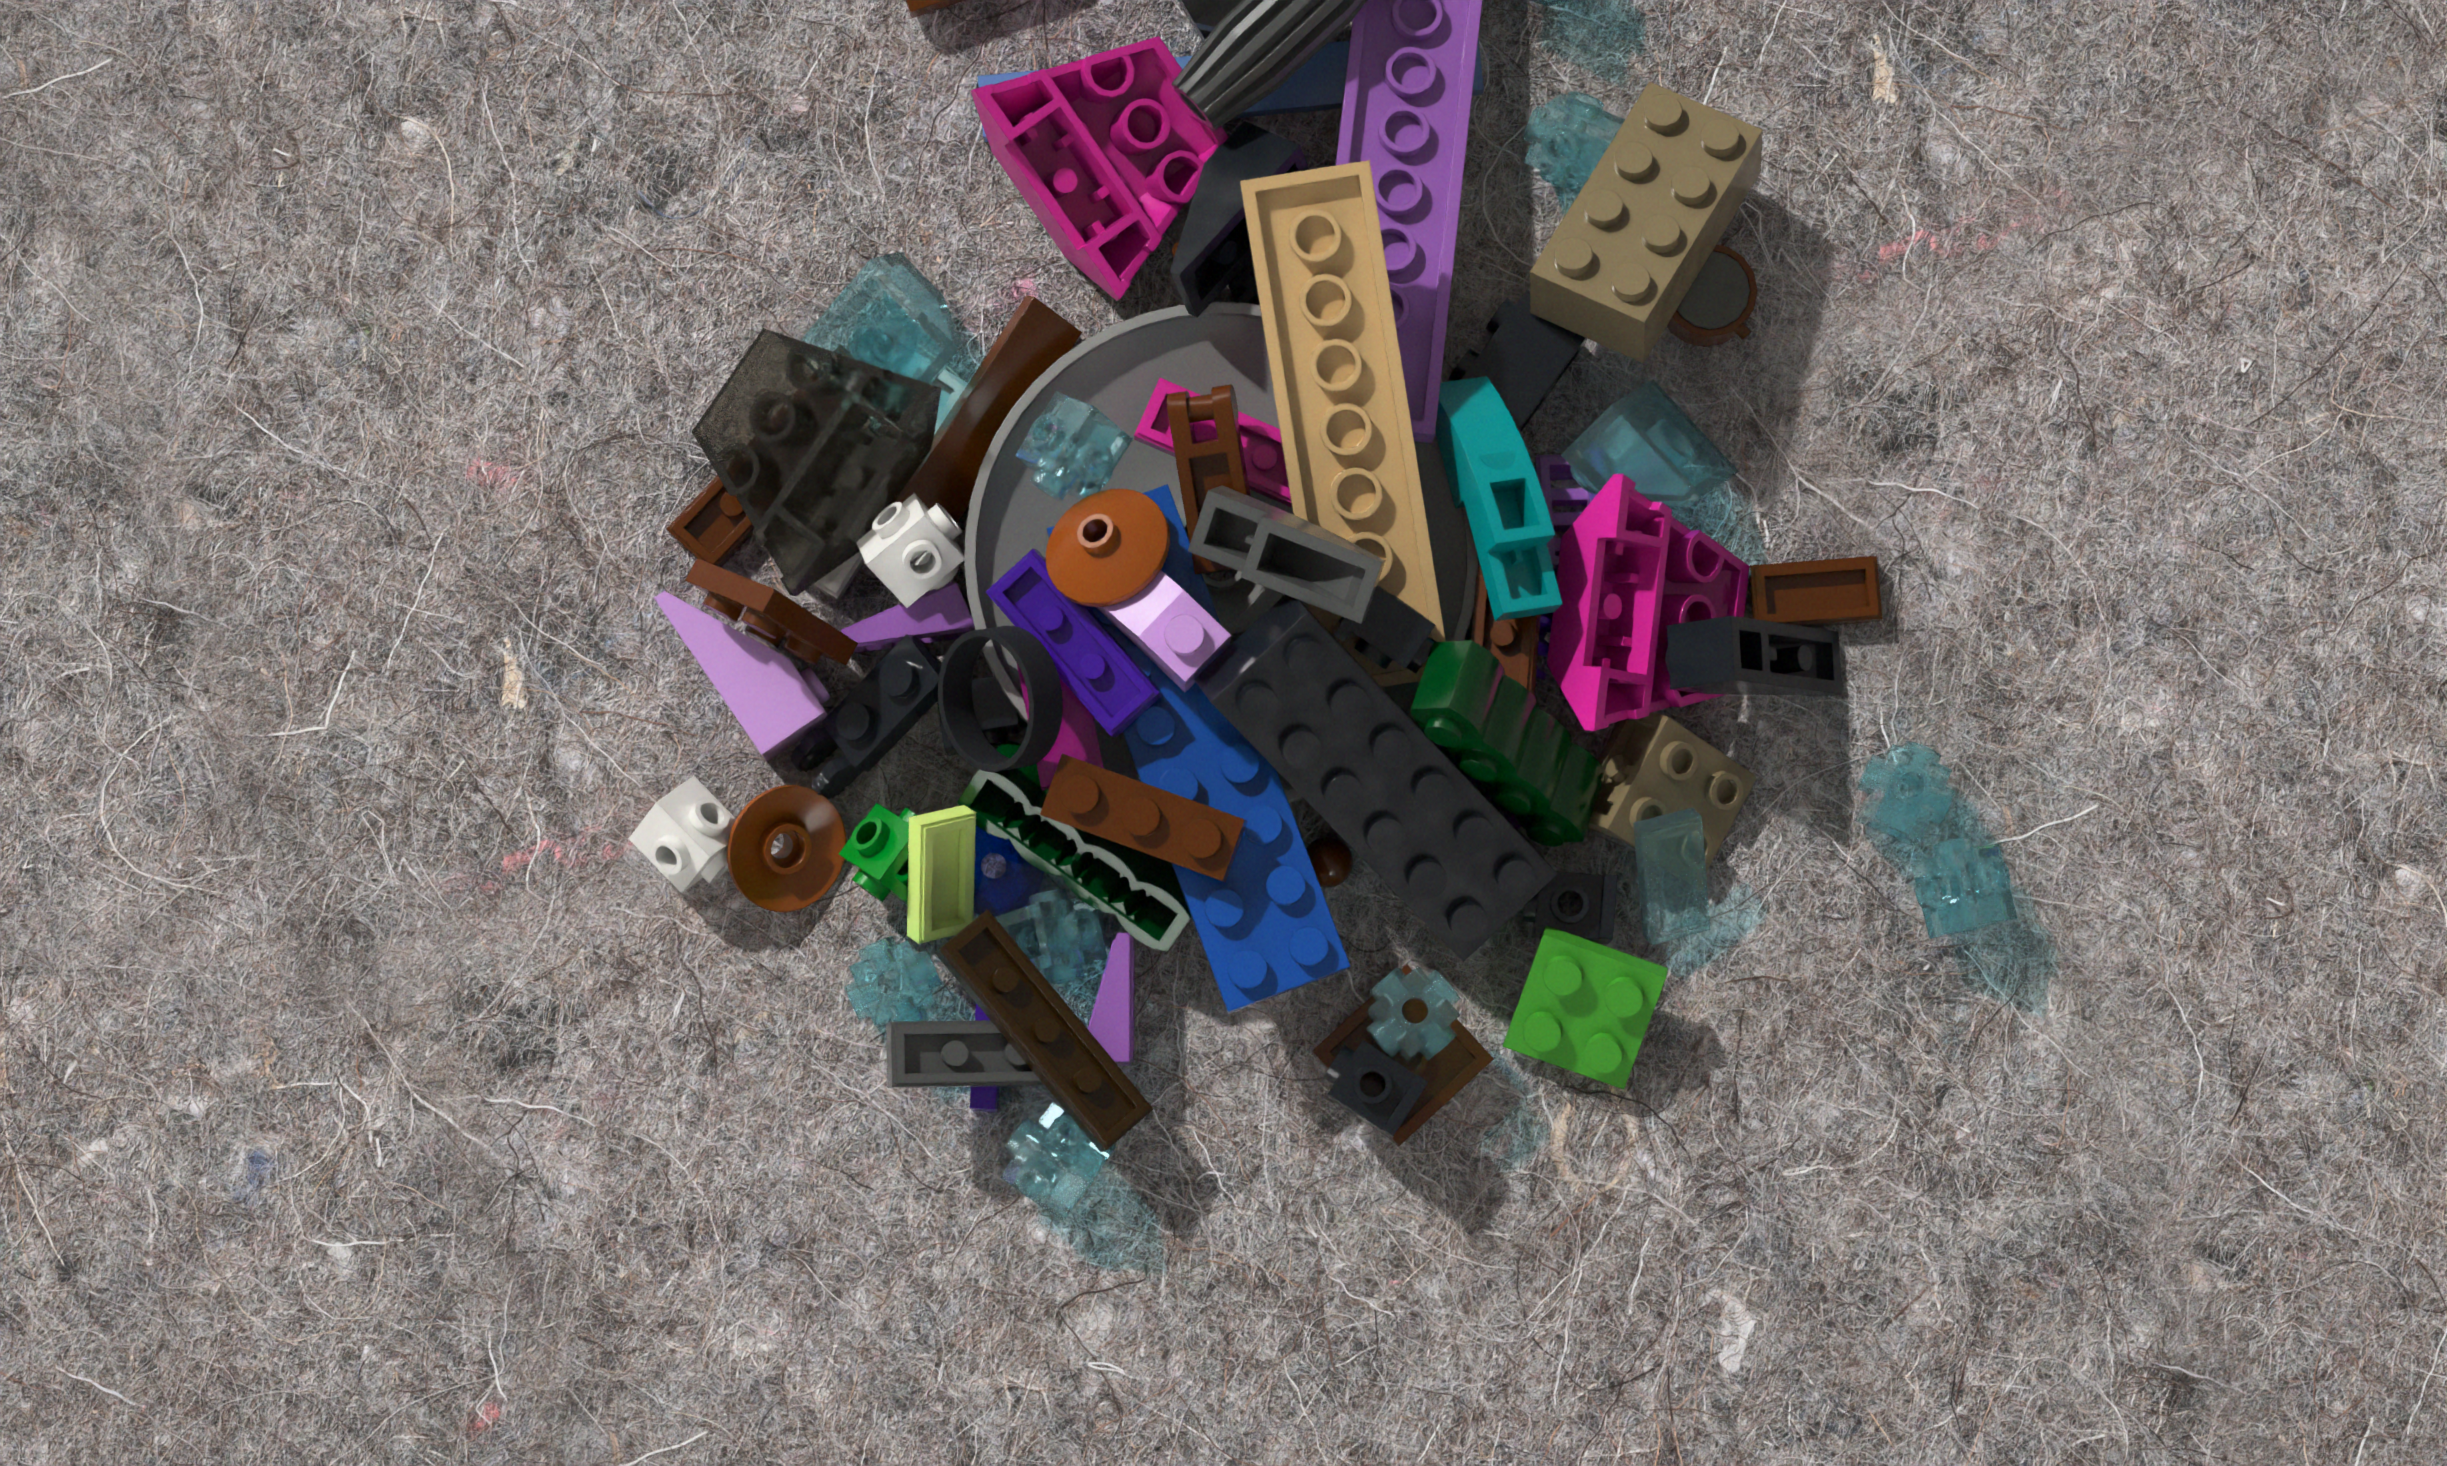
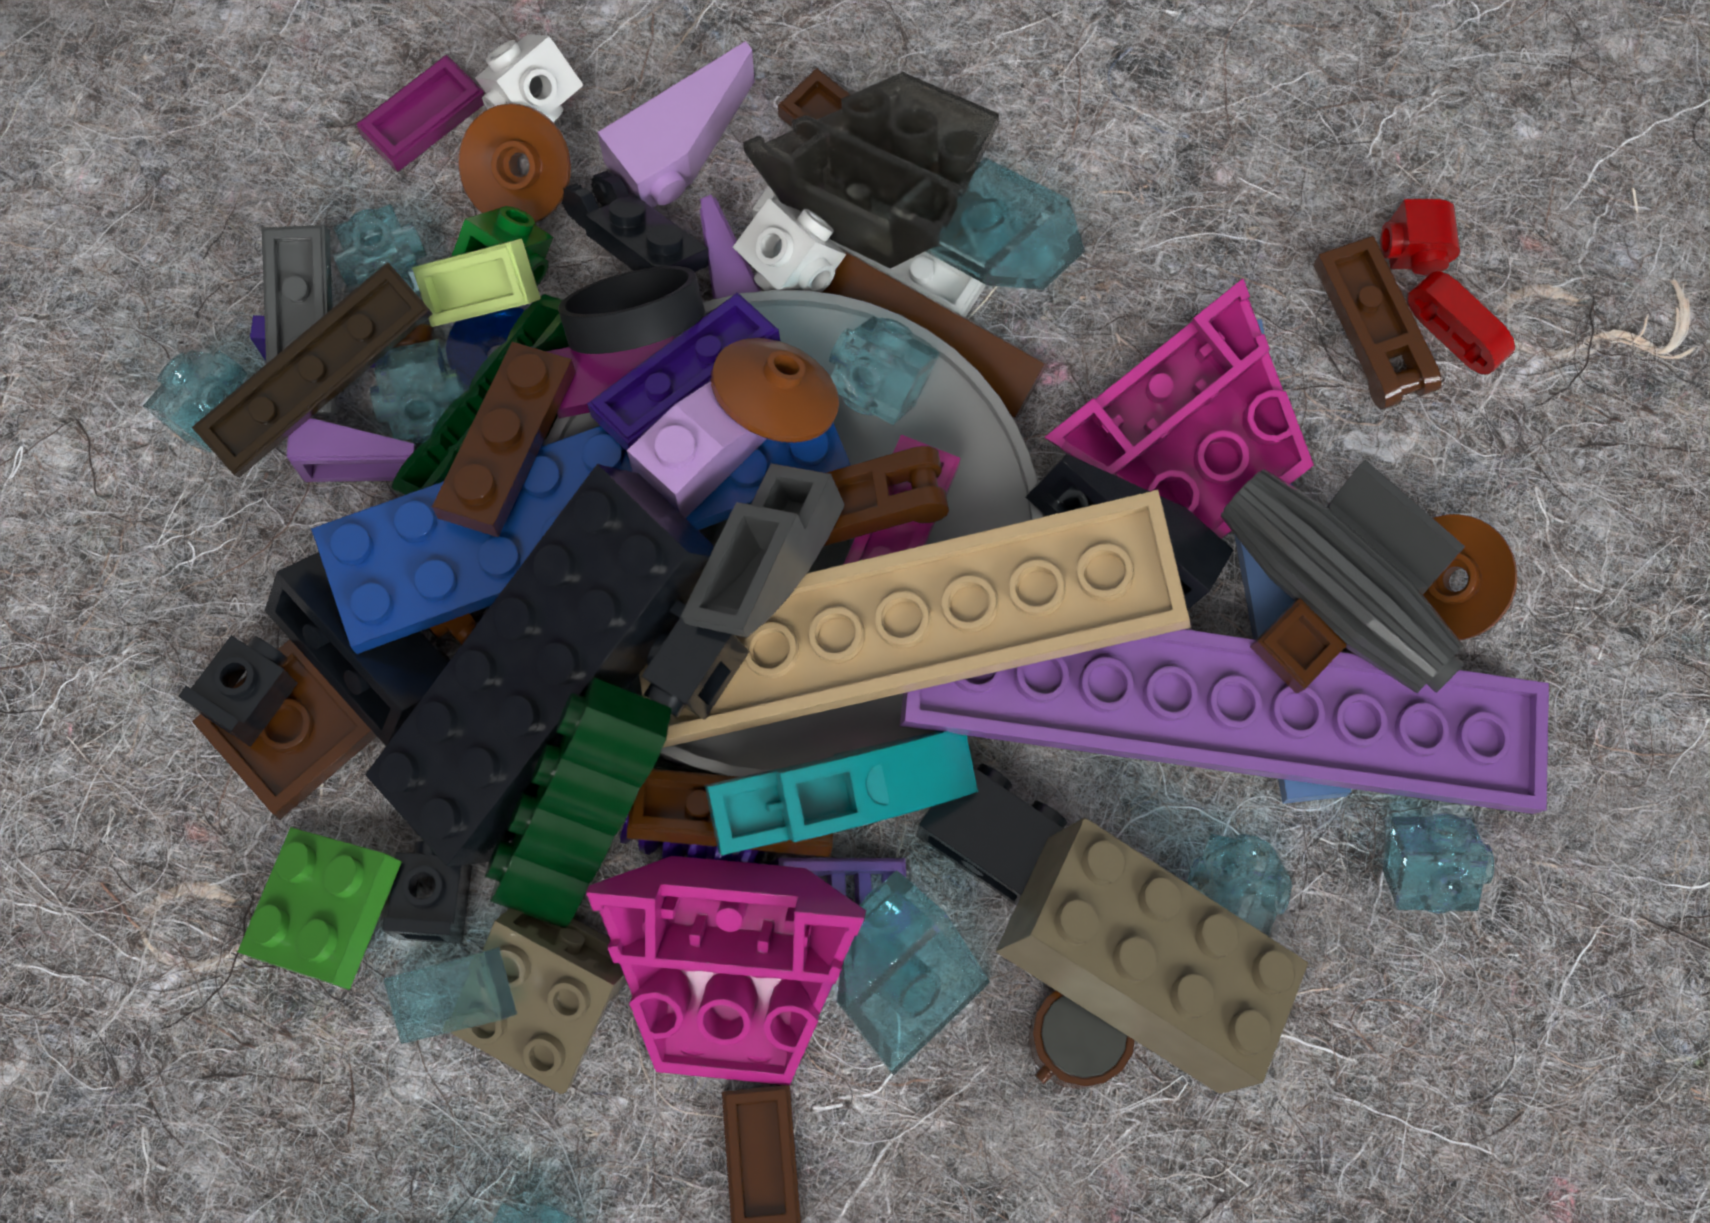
camera: 90 degrees right, 10 degrees down
reddish brown plate [685,558,858,666] -> none
clear light blue brick [1366,966,1460,1062] -> none
black slope [1665,616,1842,696] -> none
none -> black brick [265,552,450,746]
none -> magenta tile [356,54,485,173]
none -> reddish brown tile [1250,598,1347,694]

